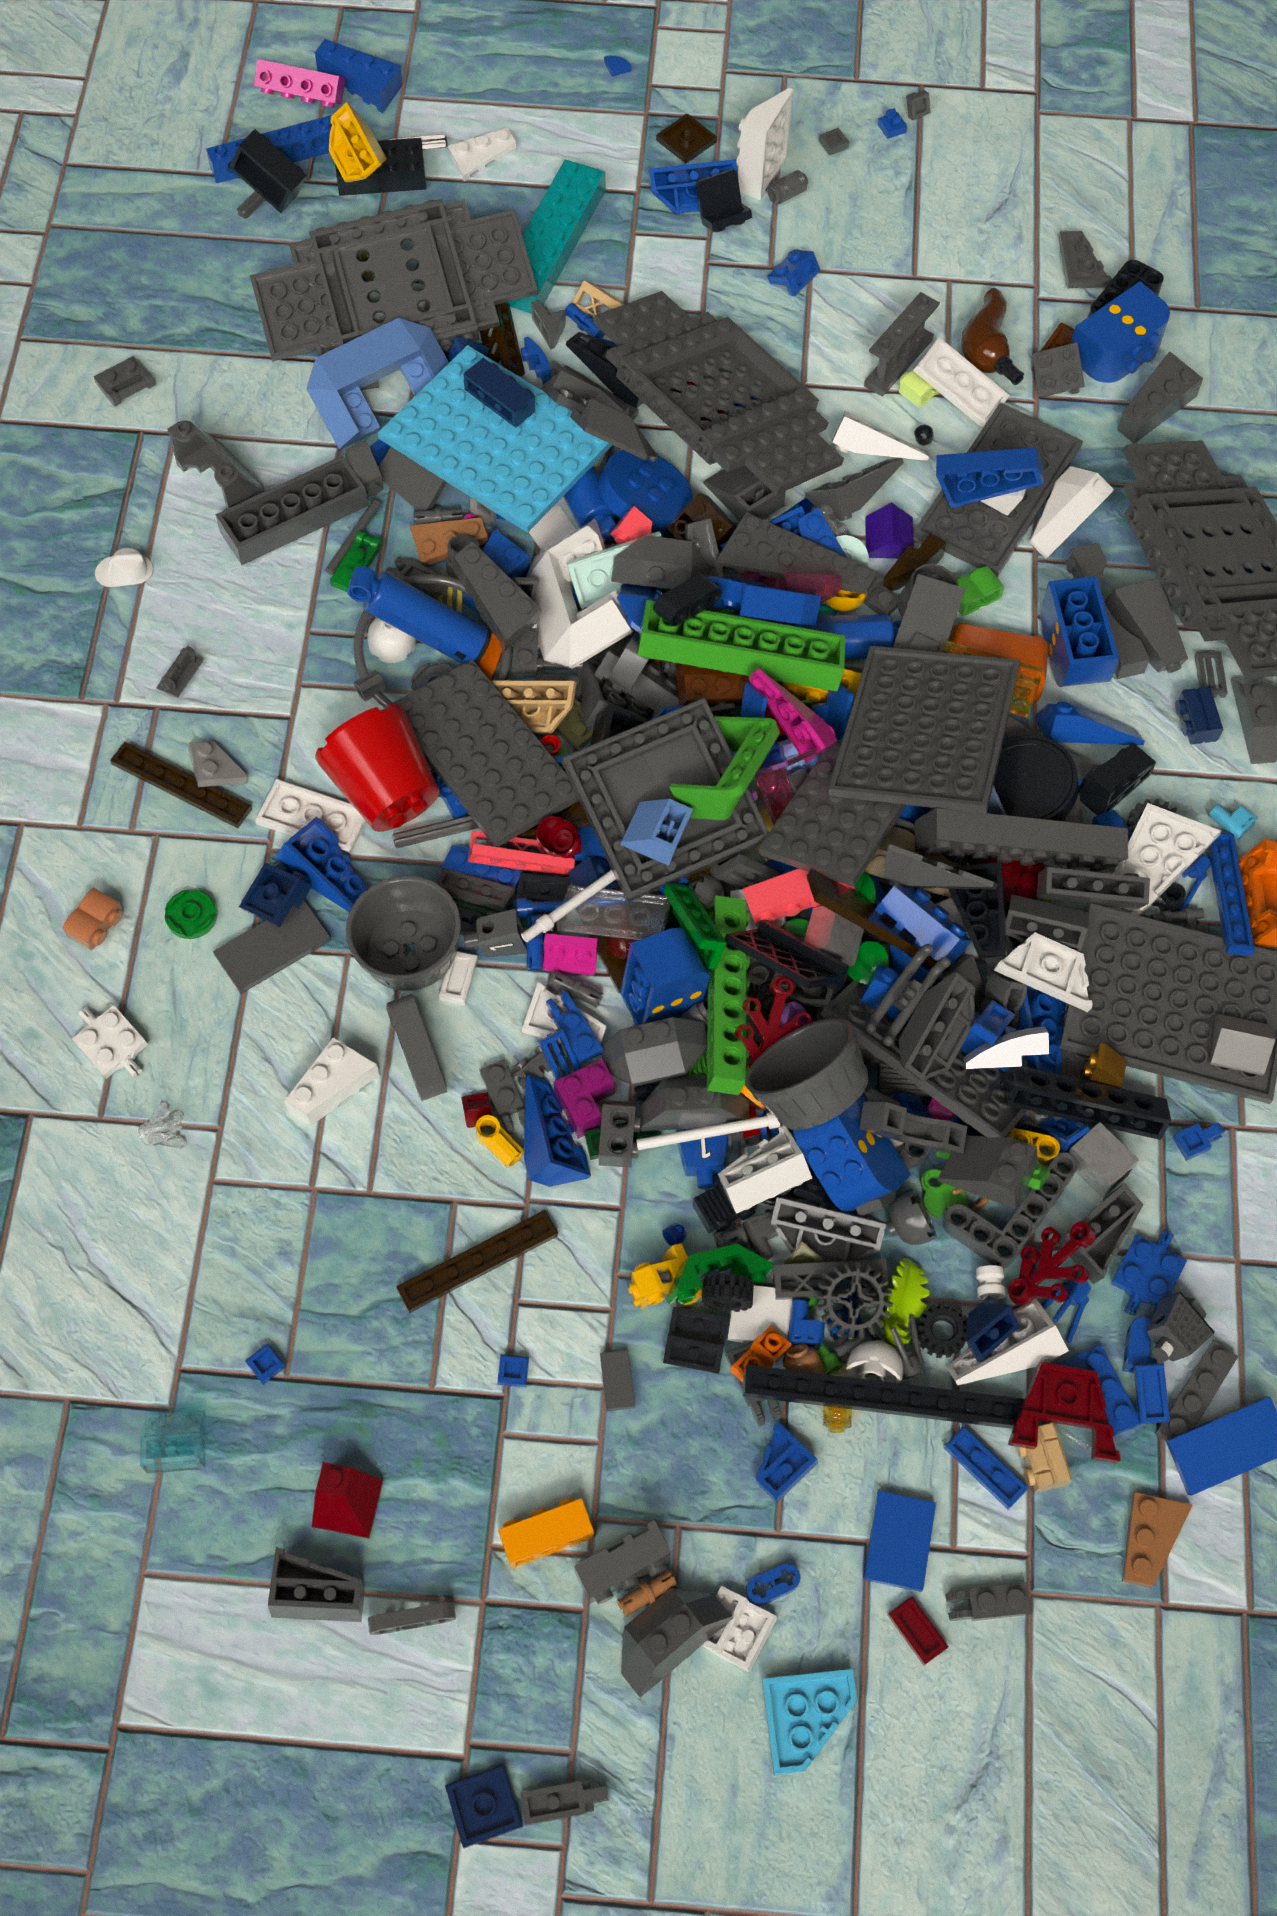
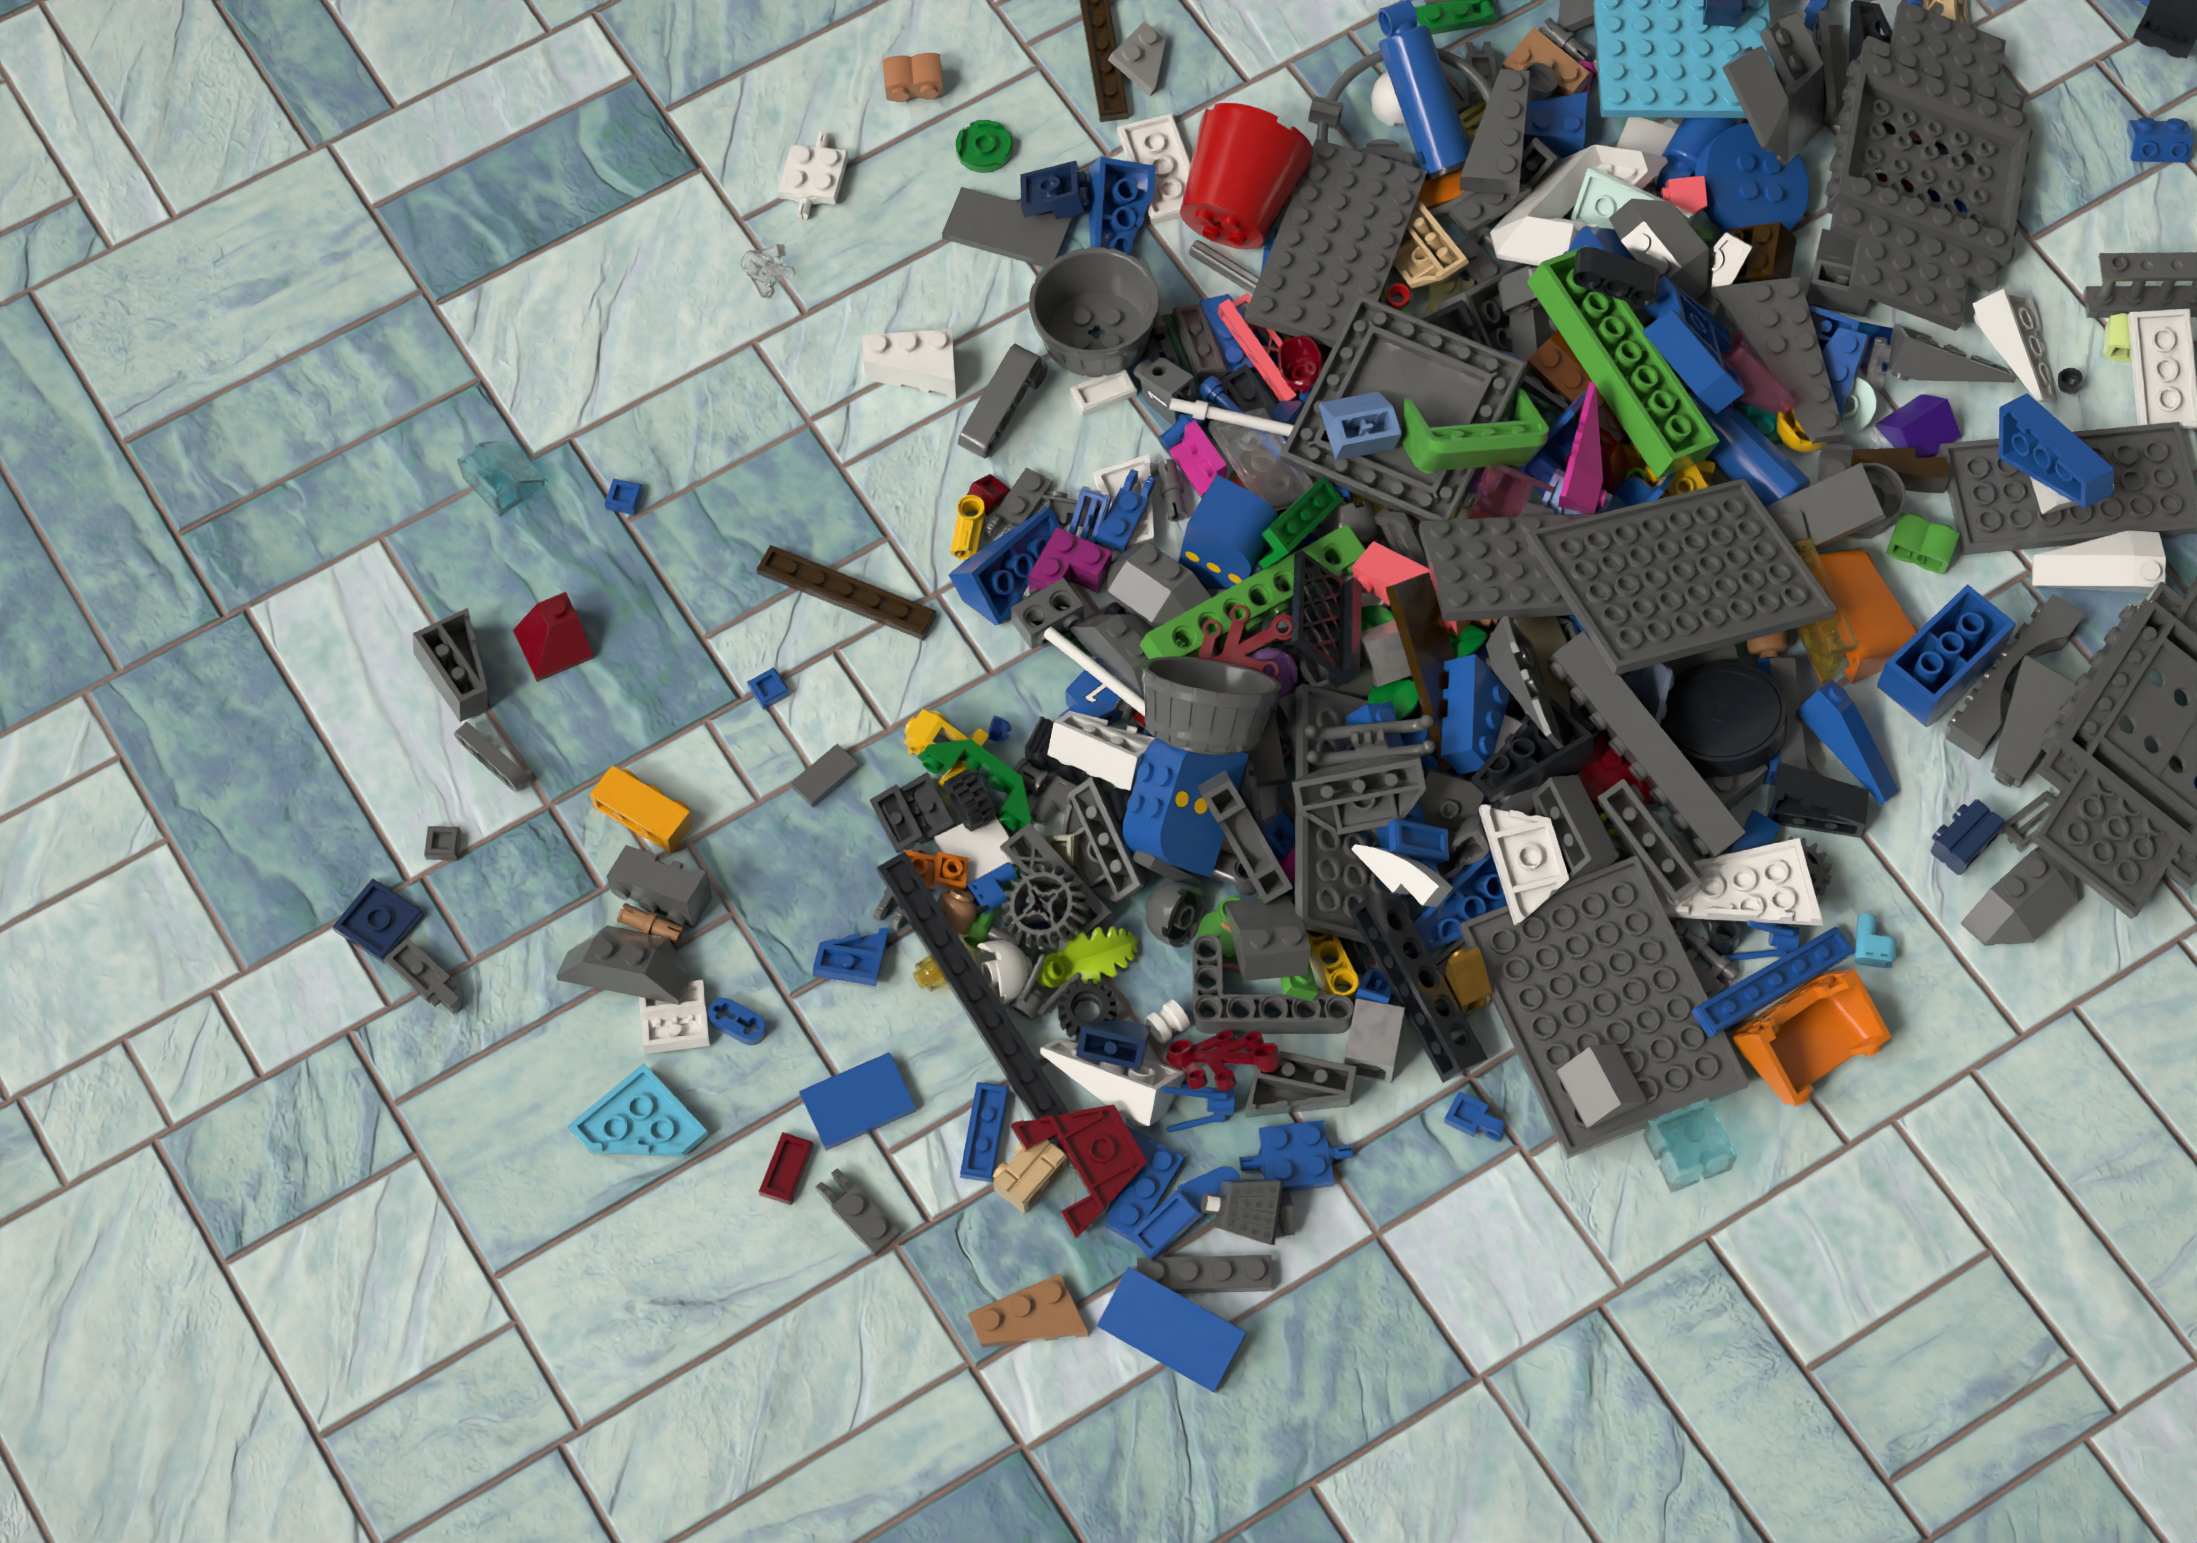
camera: 55 degrees right, 0 degrees up
none -> dark grey tile [424,826,461,861]

